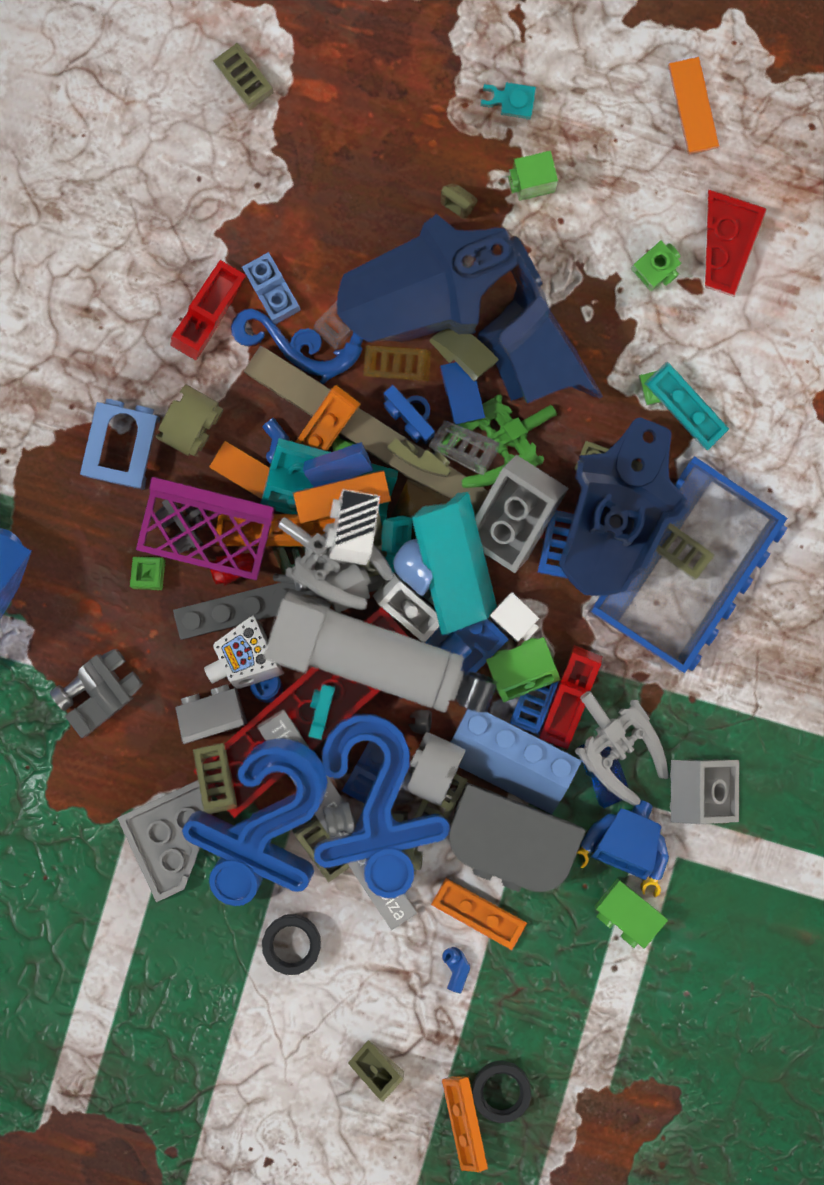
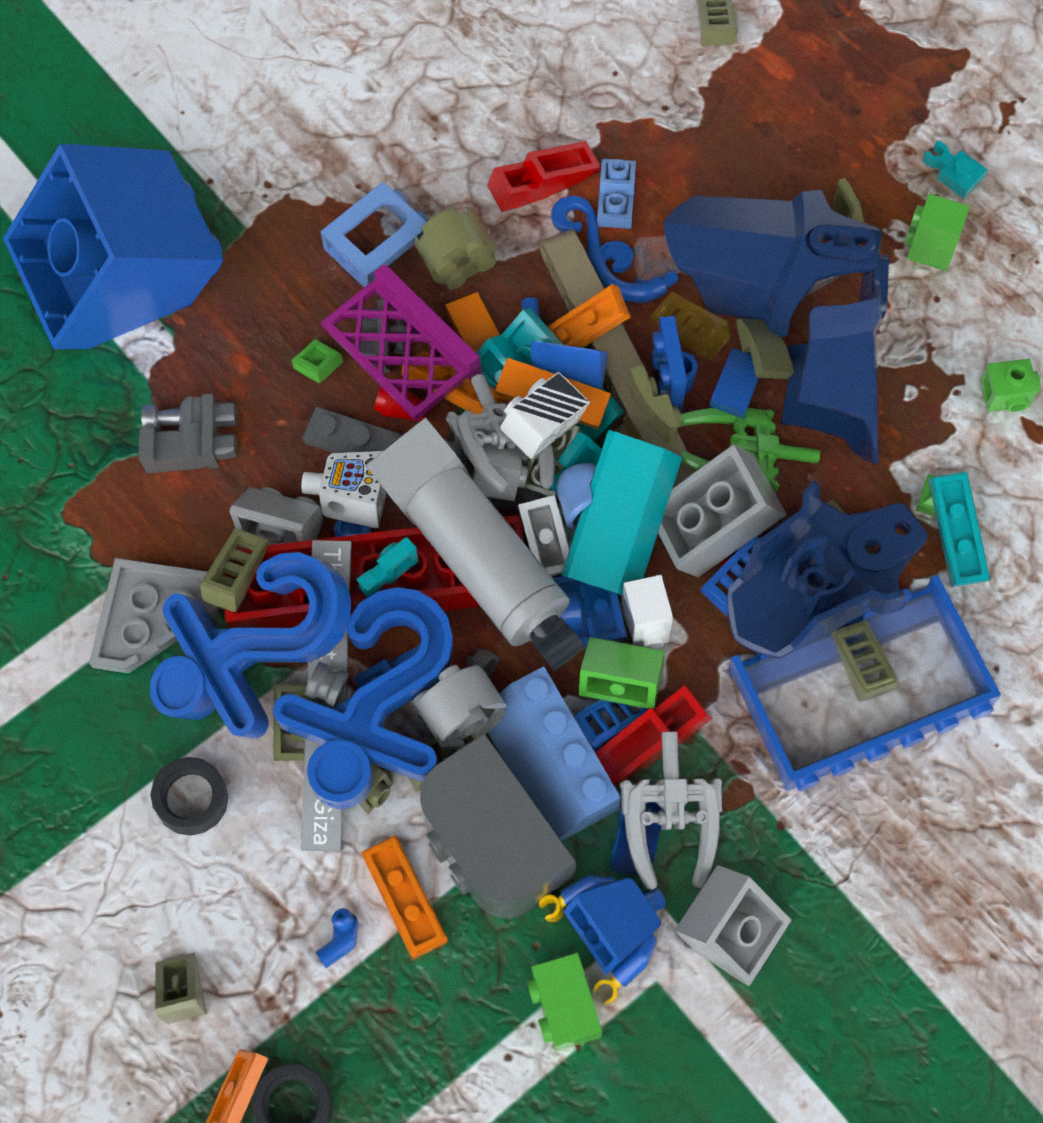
camera: 30 degrees right, 20 degrees down
clear slope [429,420,500,476] -> none

